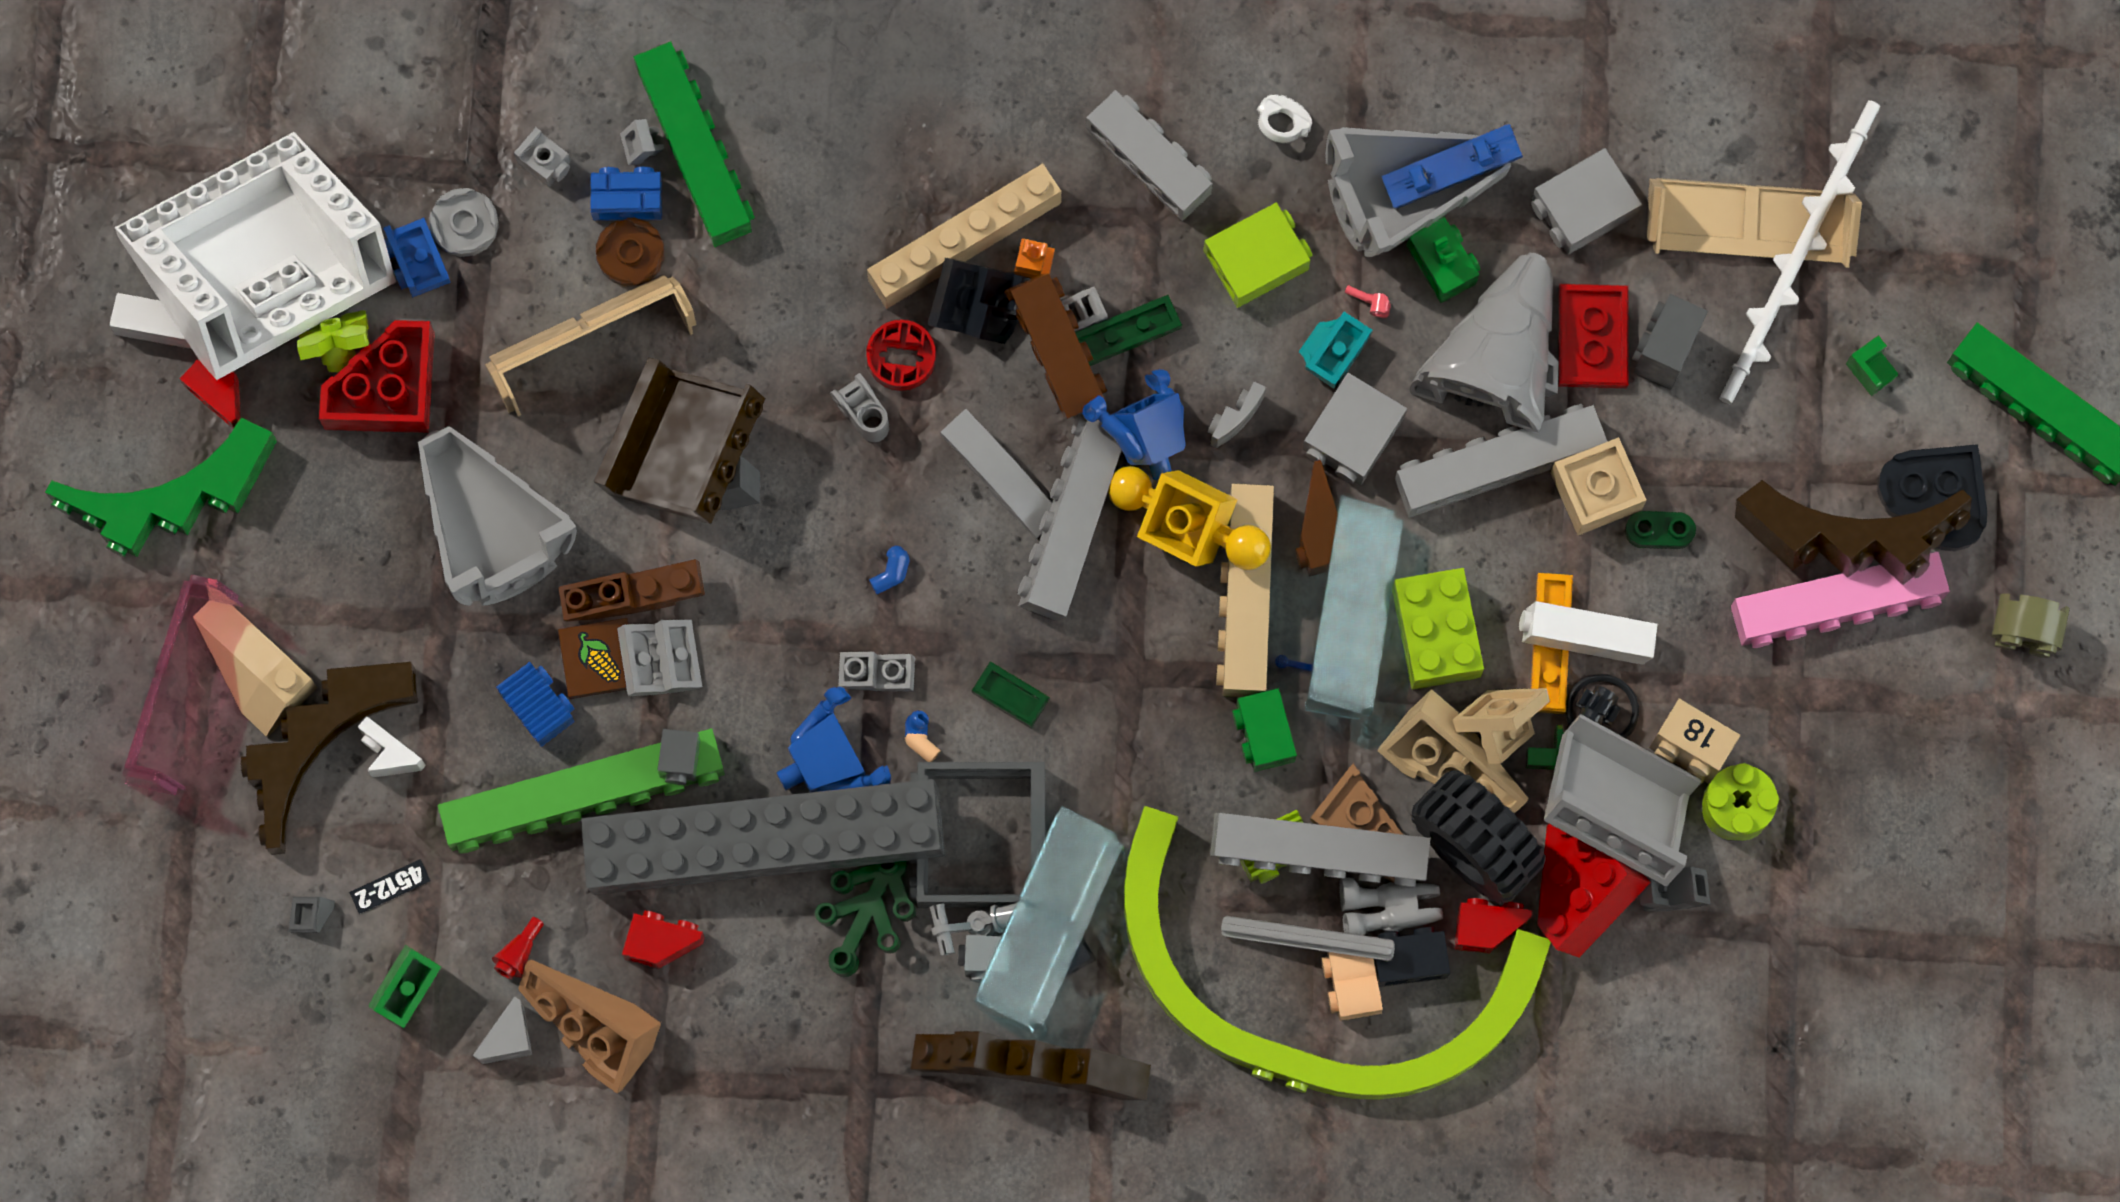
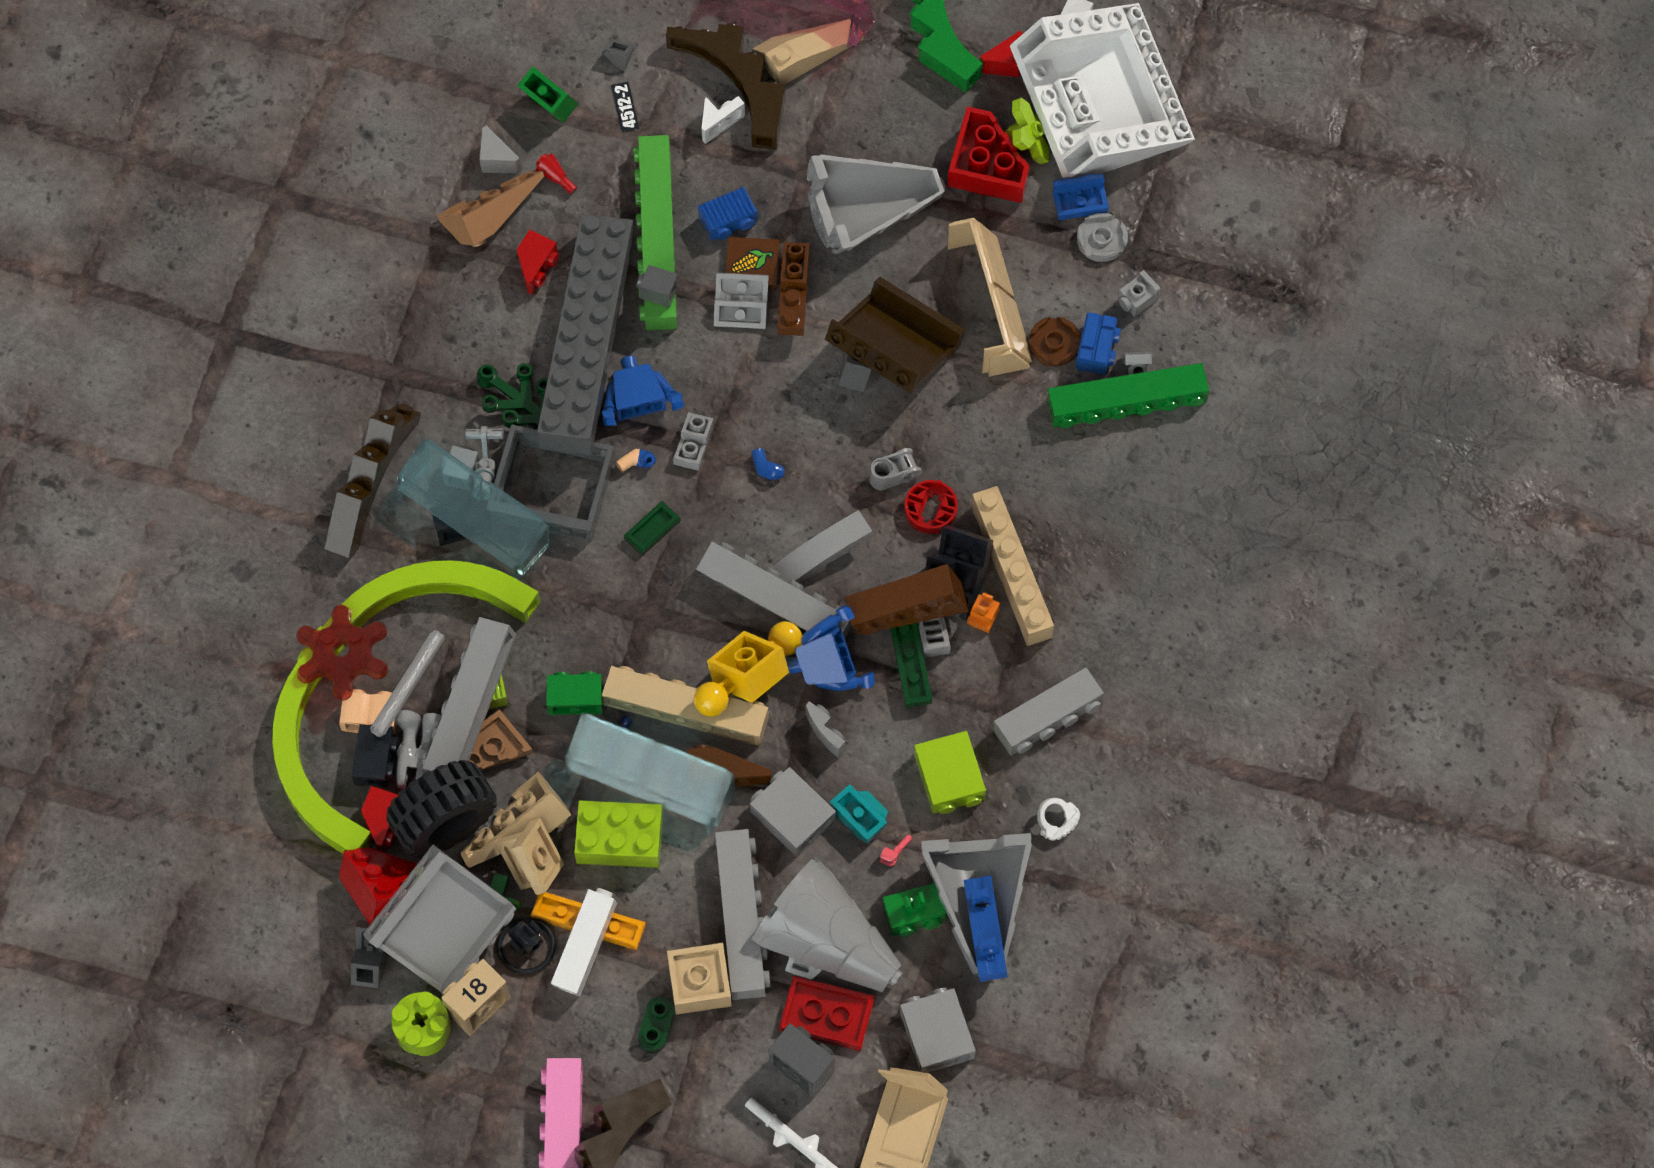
camera: 105 degrees right, 10 degrees down
none -> clear red plate [296,605,388,701]

